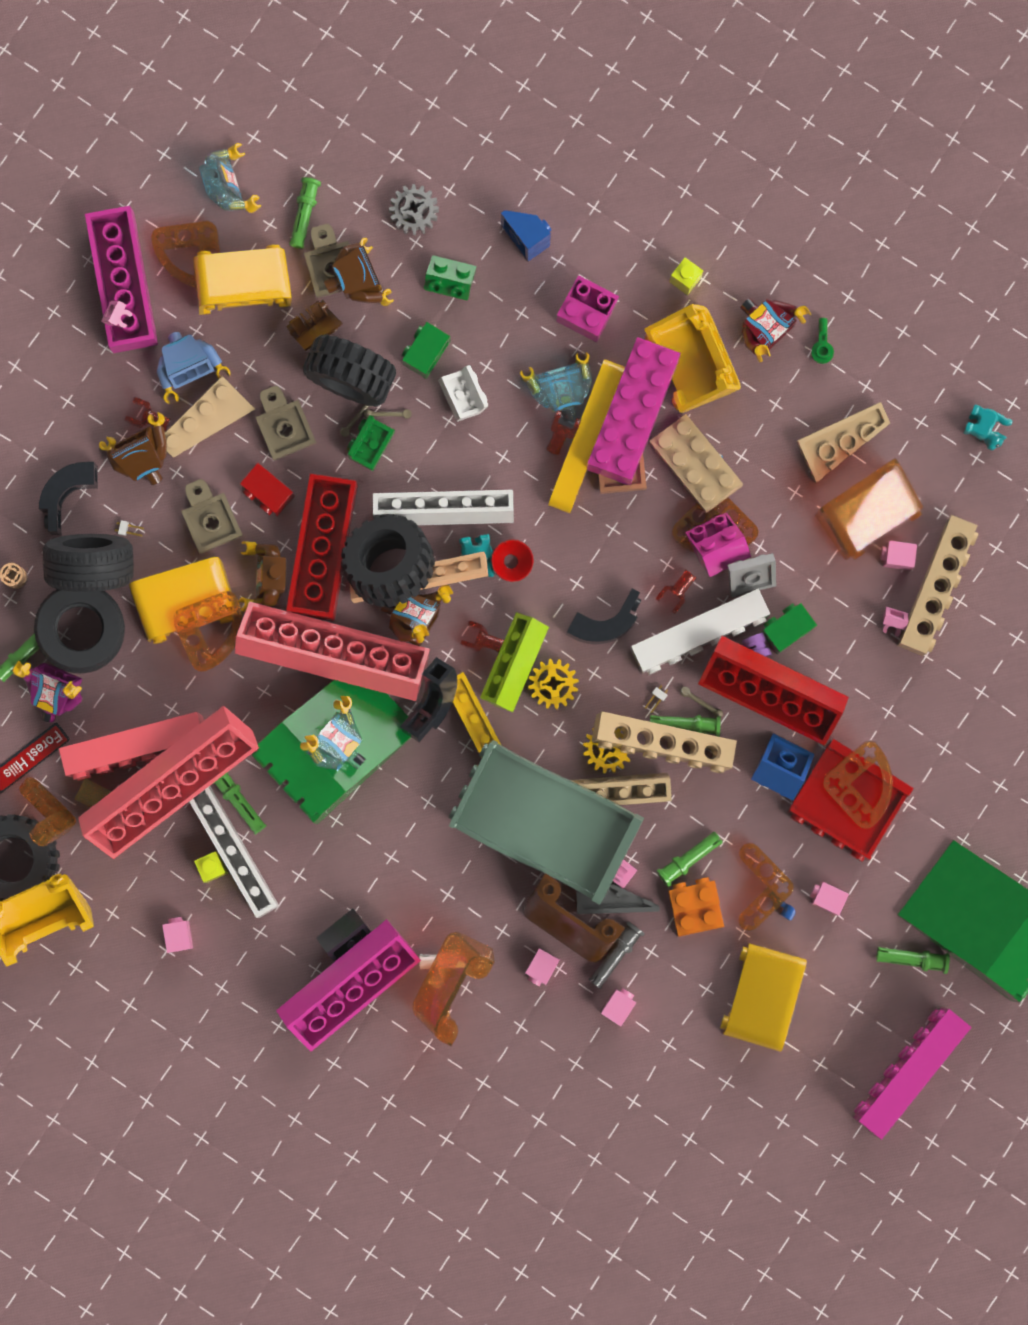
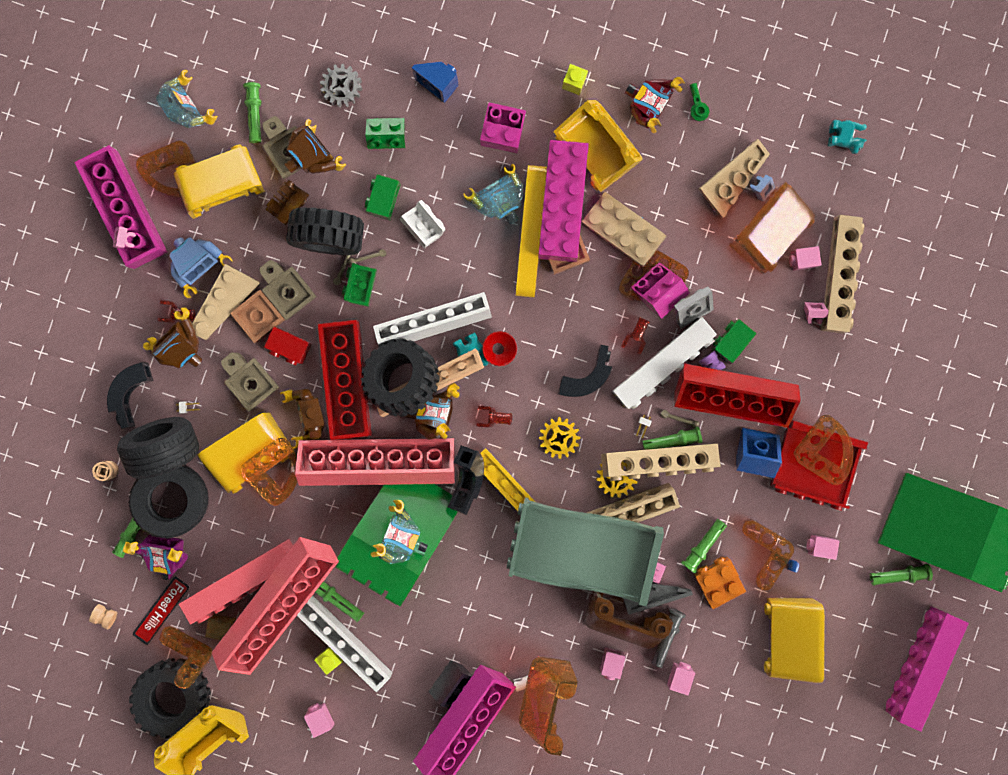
camera: 20 degrees left, 5 degrees up
lime brick [480,612,549,712] -> none
clear red piece [546,410,581,455] -> none
none -> nougat plate [230,289,285,343]
none -> light blue tile [750,175,775,202]

